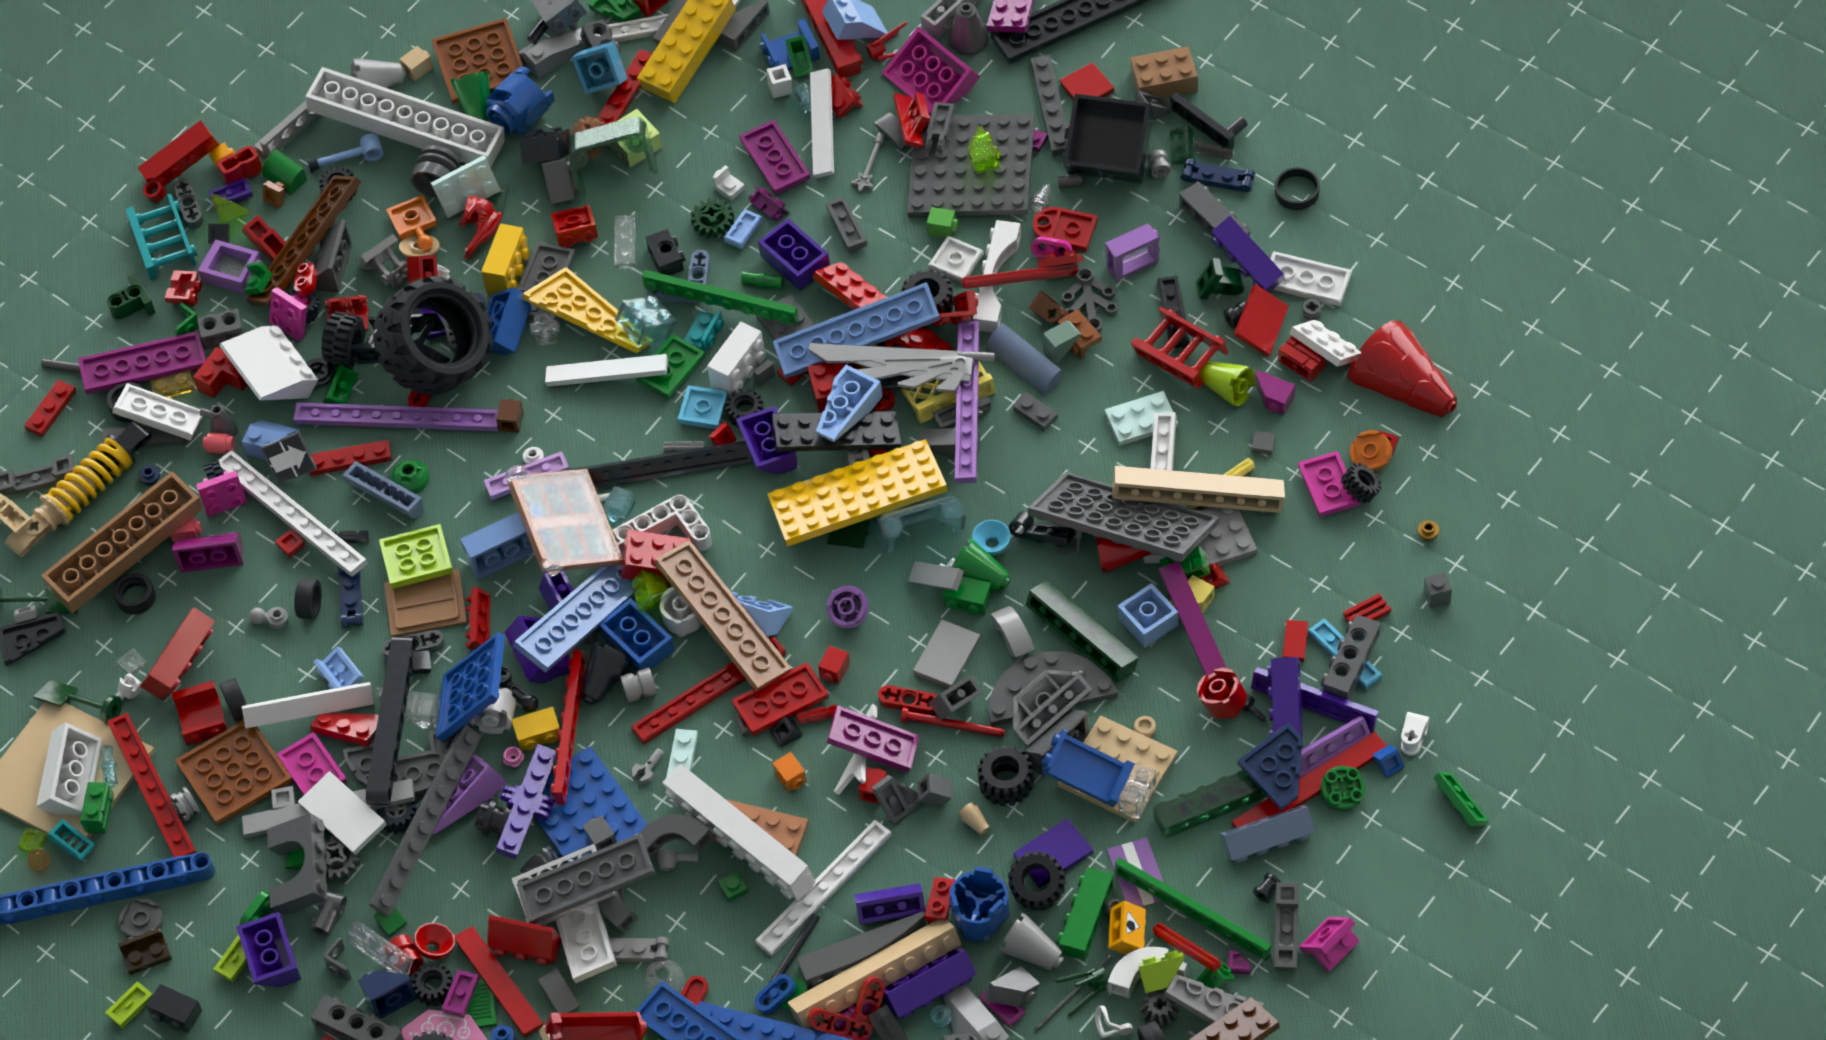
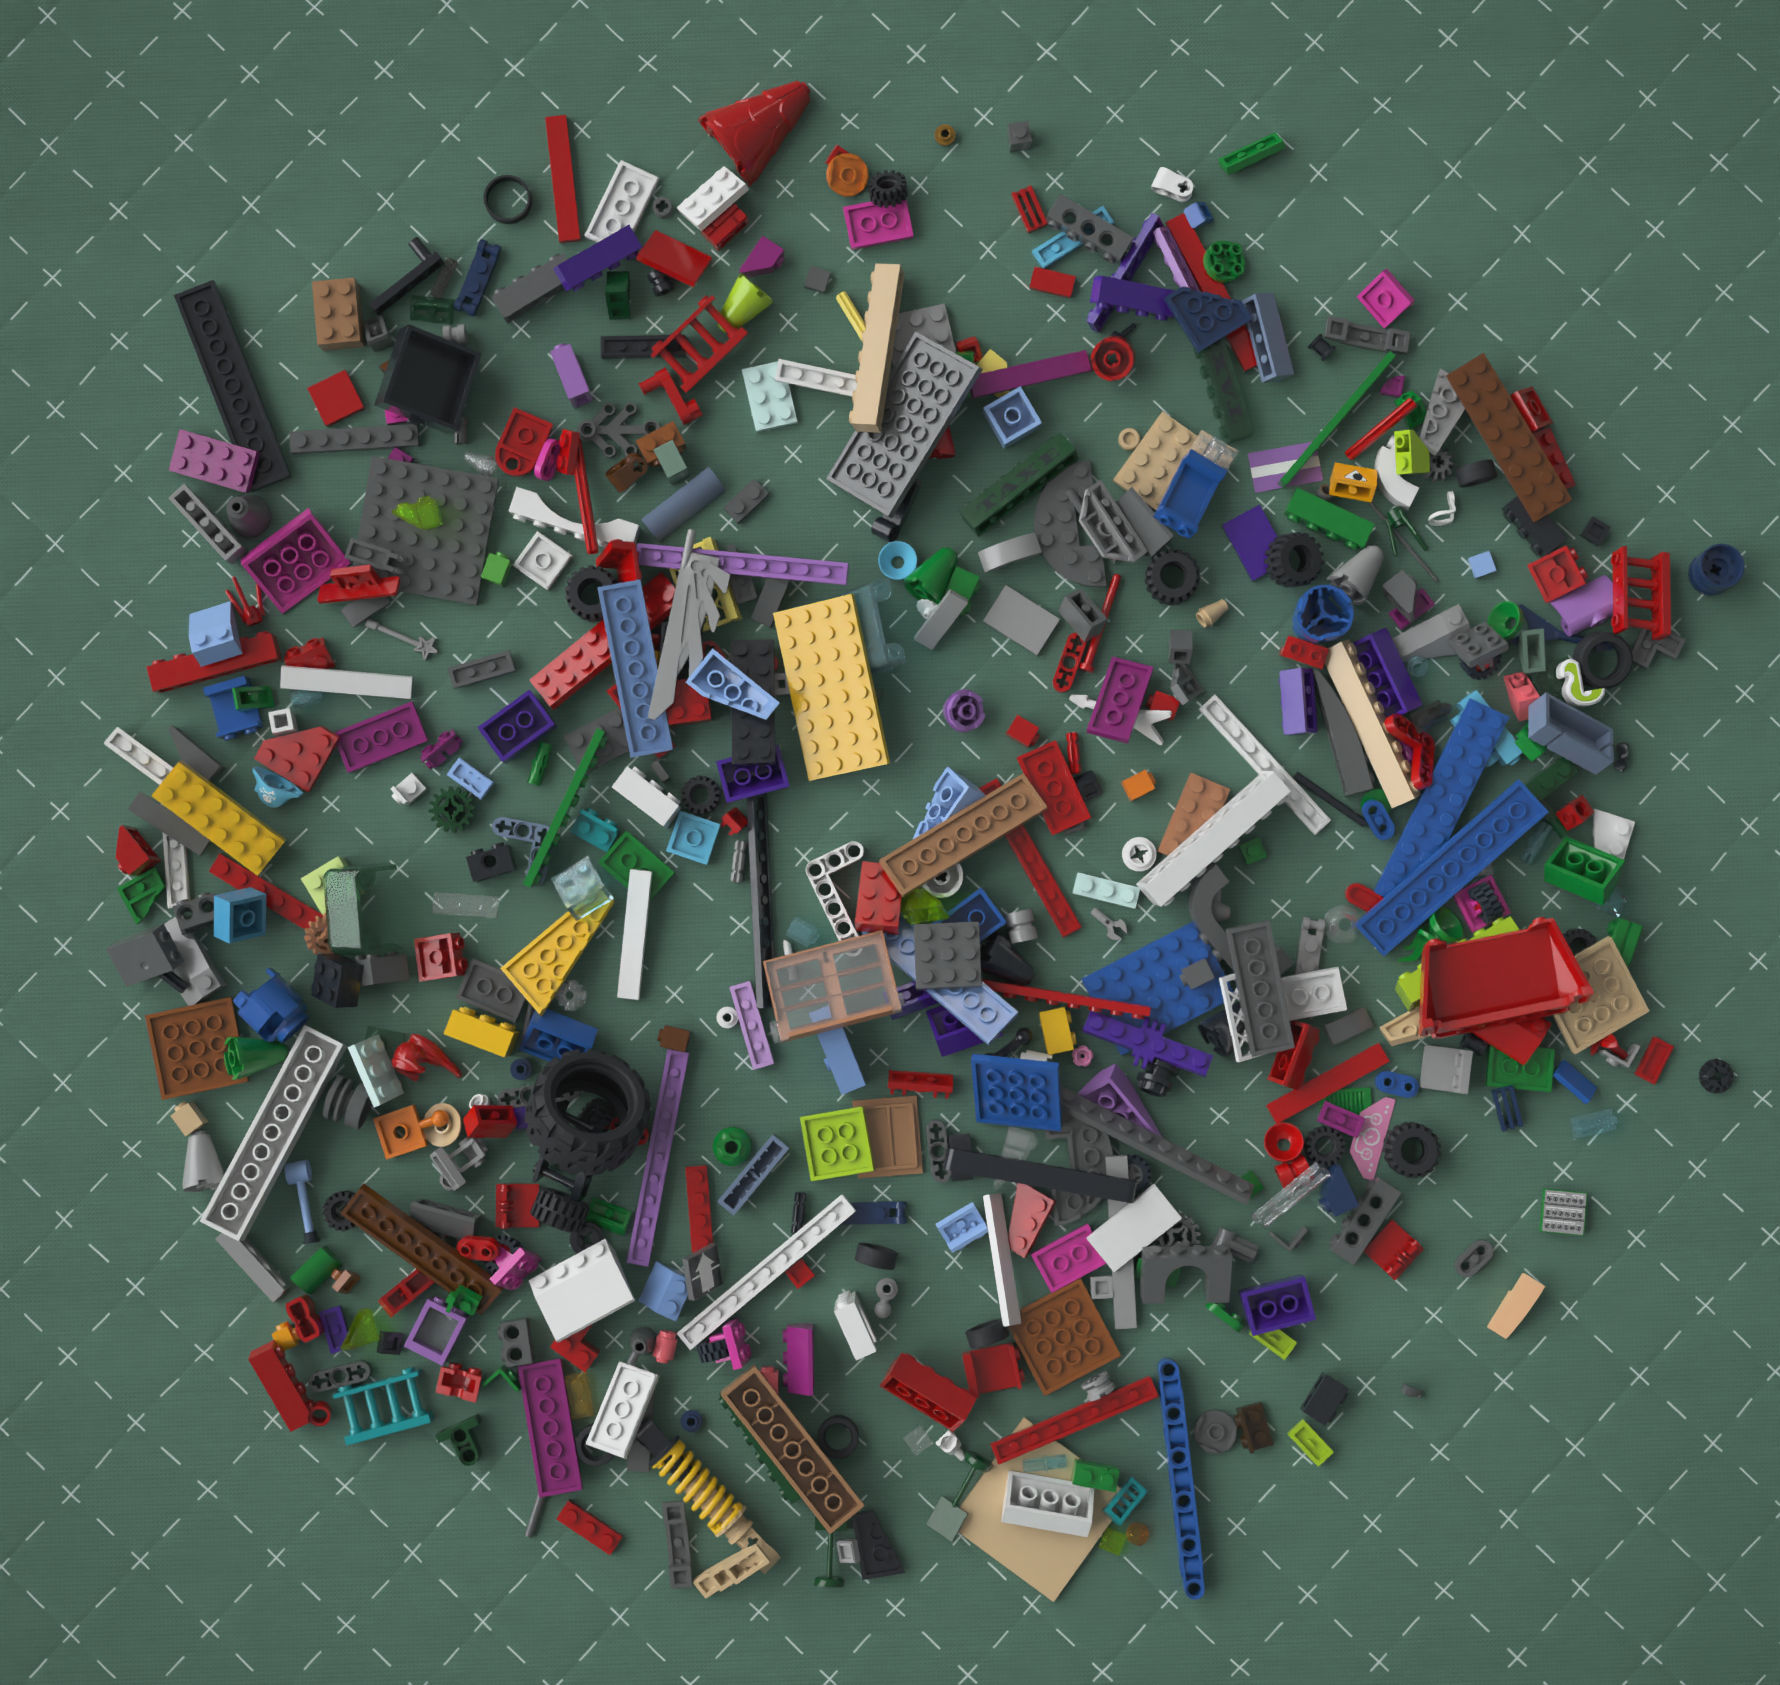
camera: 90 degrees left, 30 degrees up
none -> medium azure hat [253,766,303,808]
none -> red plate [254,726,341,792]
none -> red tile [545,115,581,243]
none -> red beam [638,367,703,425]
none -> white arch [834,1290,877,1360]
none -> dark grey plate [914,922,982,990]
none -> white gear [1122,837,1156,872]

